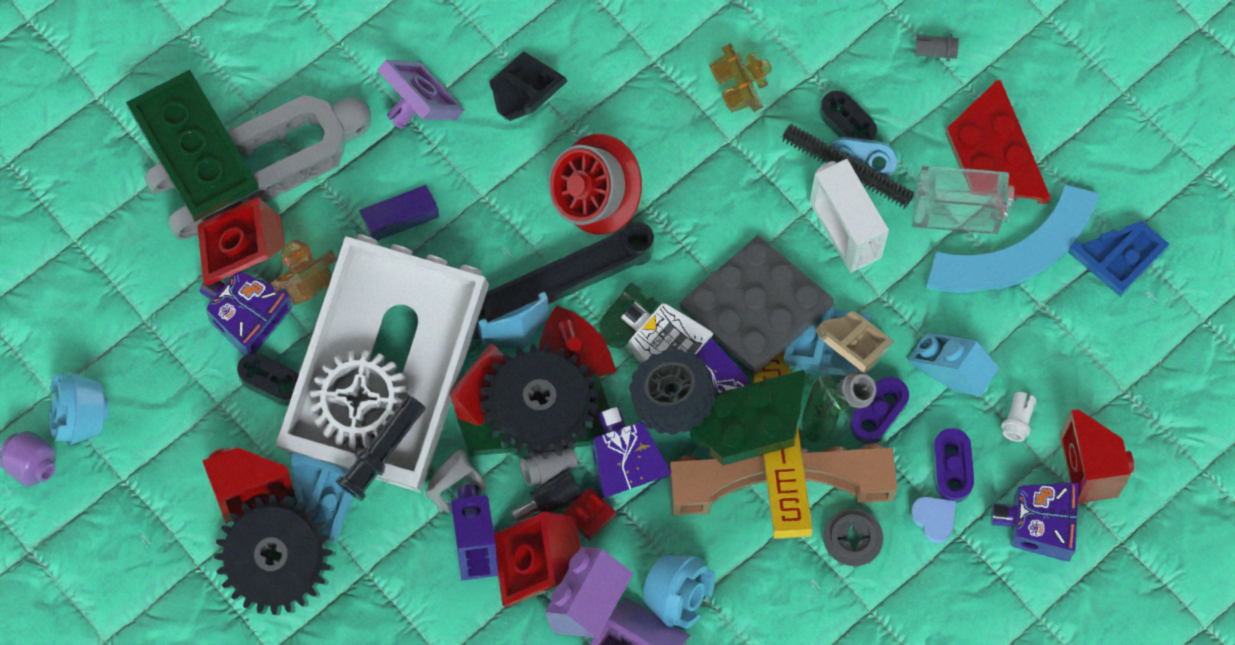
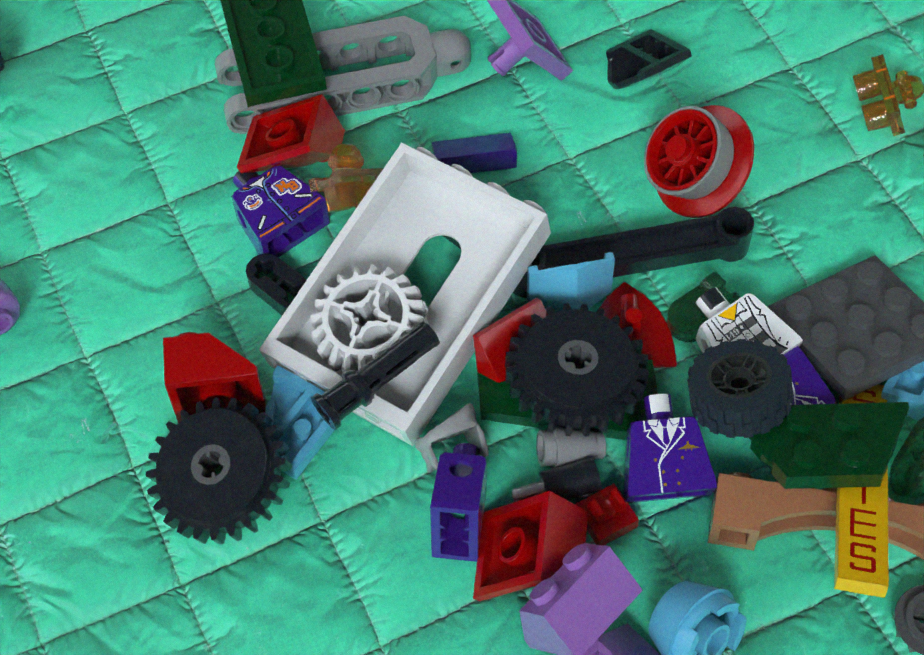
camera: 20 degrees right, 10 degrees down
medium azure cone [48,371,109,446] -> none

